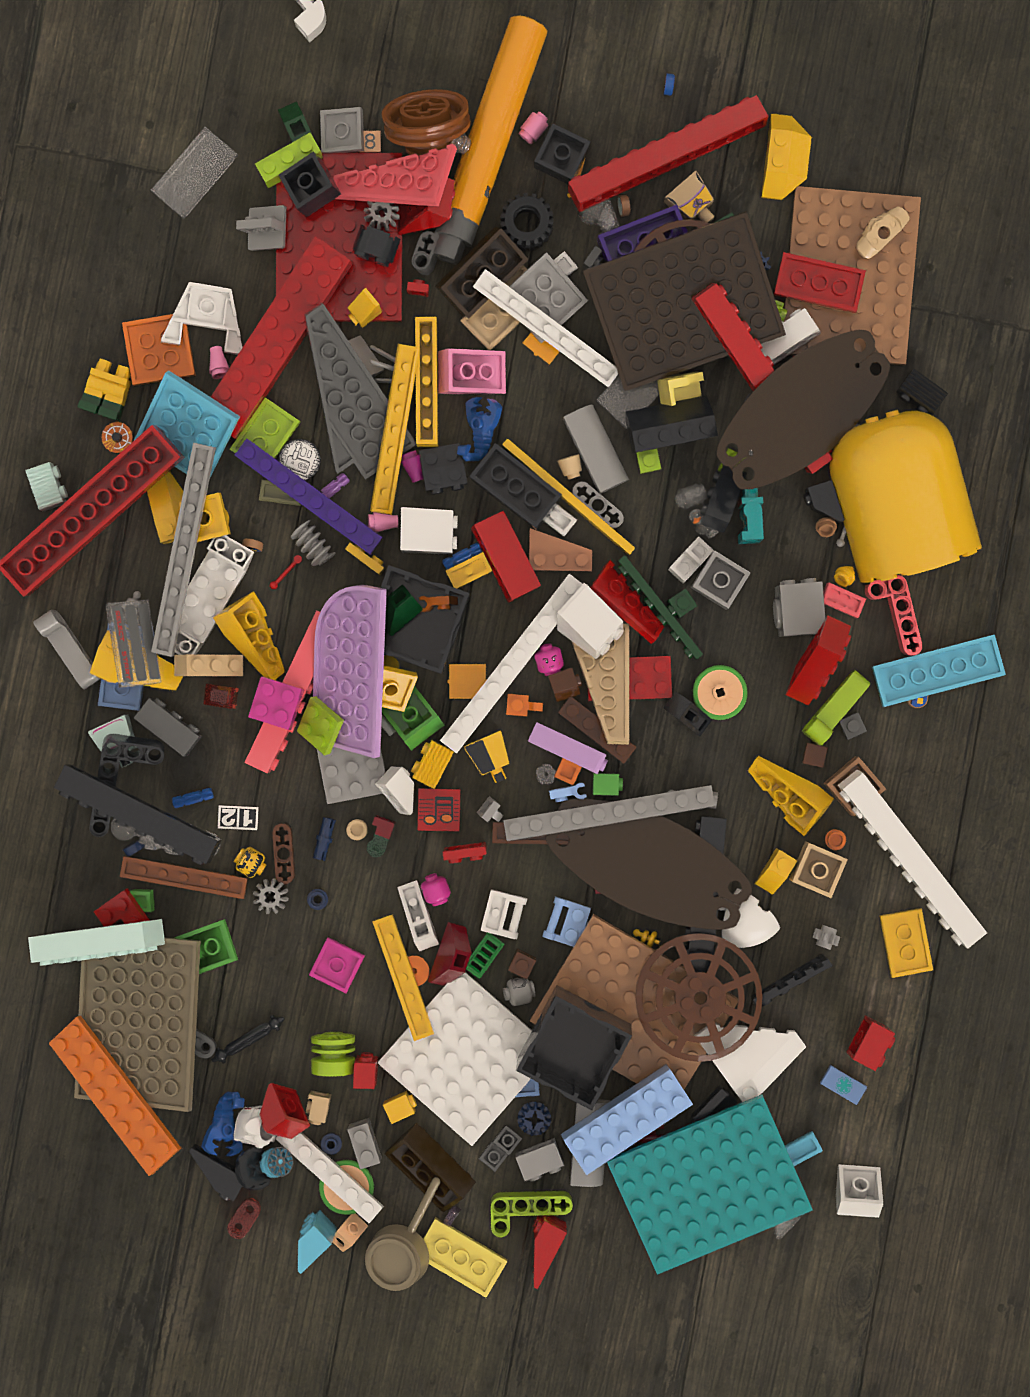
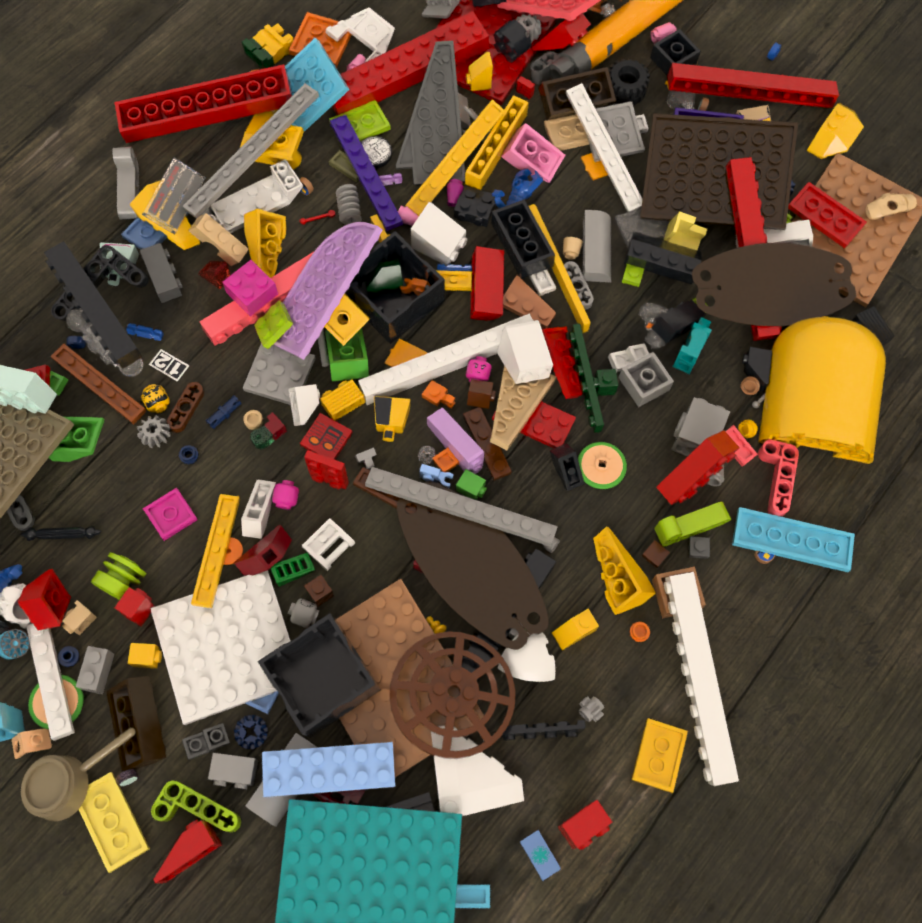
camera: 25 degrees right, 20 degrees down
light aqua brick [25,462,68,511] -> none
light blue plate [542,896,591,947] -> none
tan brick [789,841,848,898] -> none

